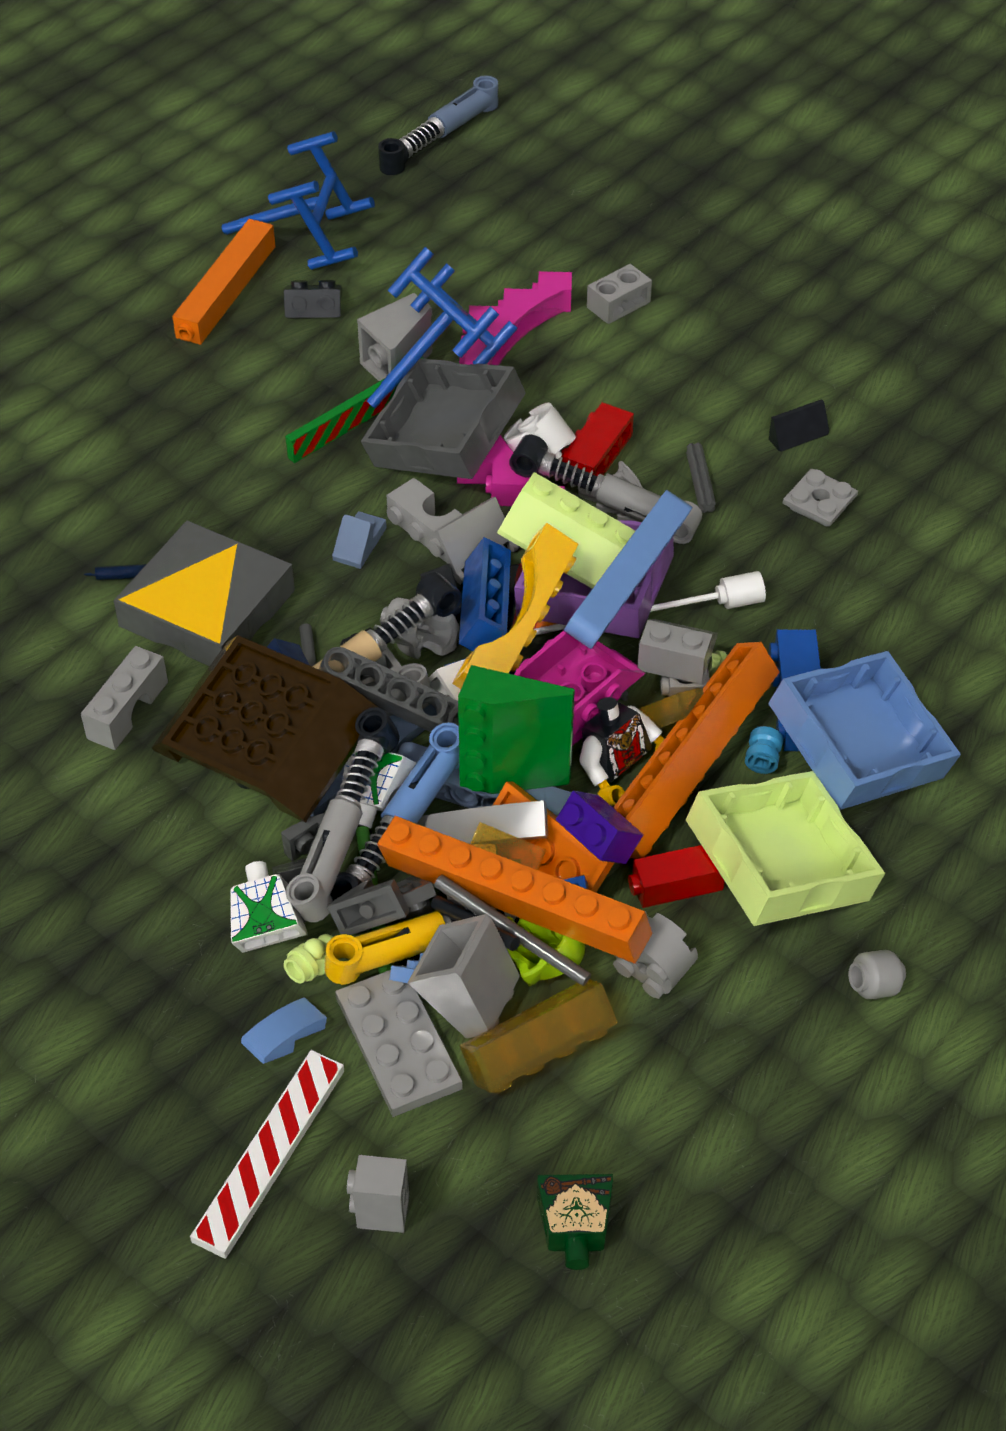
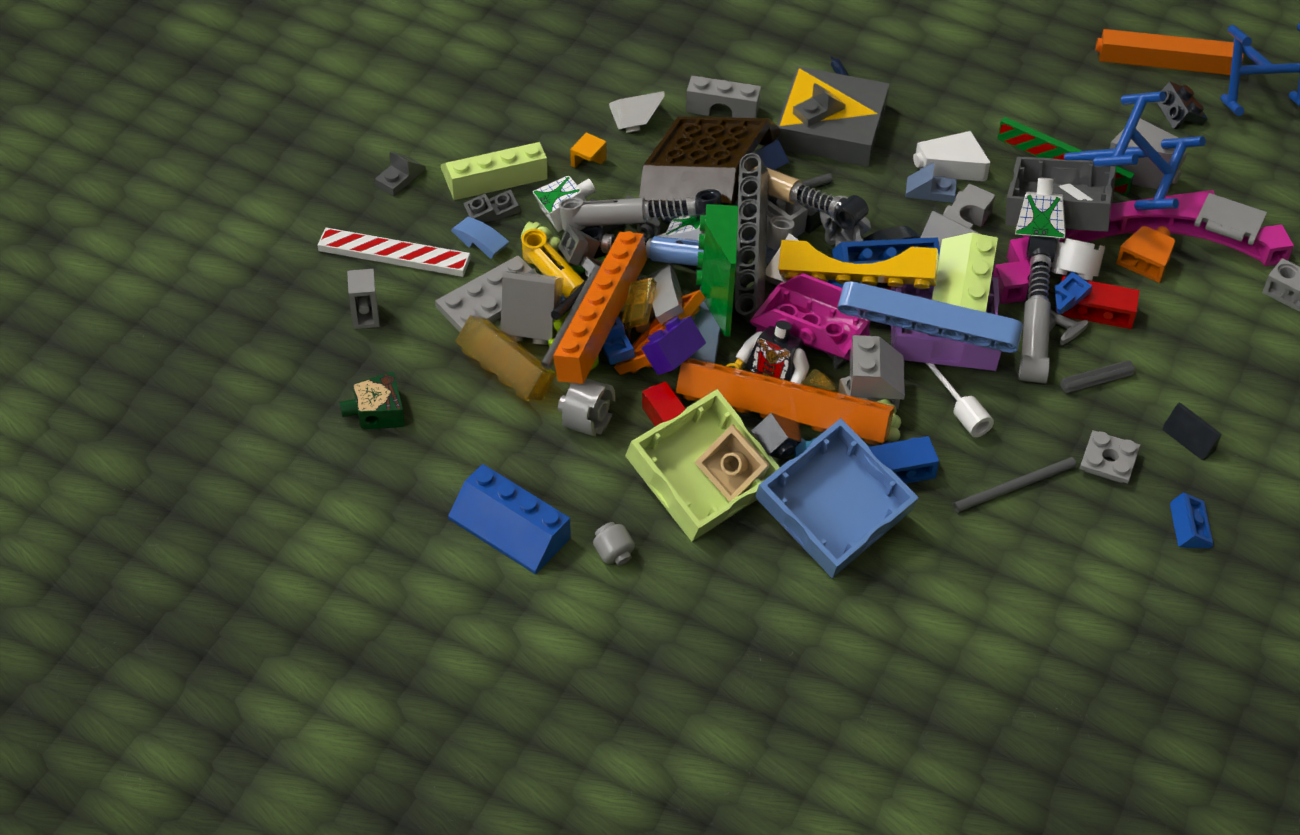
camera: 75 degrees right, 0 degrees up
none -> dark grey slope [375,151,426,196]
none -> yellowish green slope [441,142,547,200]
none -> blue slope [448,464,571,575]
none -> dark grey slope [463,189,521,222]
none -> light orange panel [570,133,607,168]
none -> white slope [609,91,665,133]
none -> tan slope [694,424,770,502]
none -> slope [751,413,801,460]
none -> dark grey slope [793,83,845,127]
none -> white slope [913,131,990,181]
none -> dark grey piece [953,457,1076,513]
none -> torso [1015,178,1066,238]
none -> blue slope [1055,271,1092,314]
none -> white sticker [1059,184,1093,201]
none -> orange torso [1116,226,1175,283]
none -> blue slope [1170,492,1214,548]
none -> light grey piece [1194,193,1267,245]

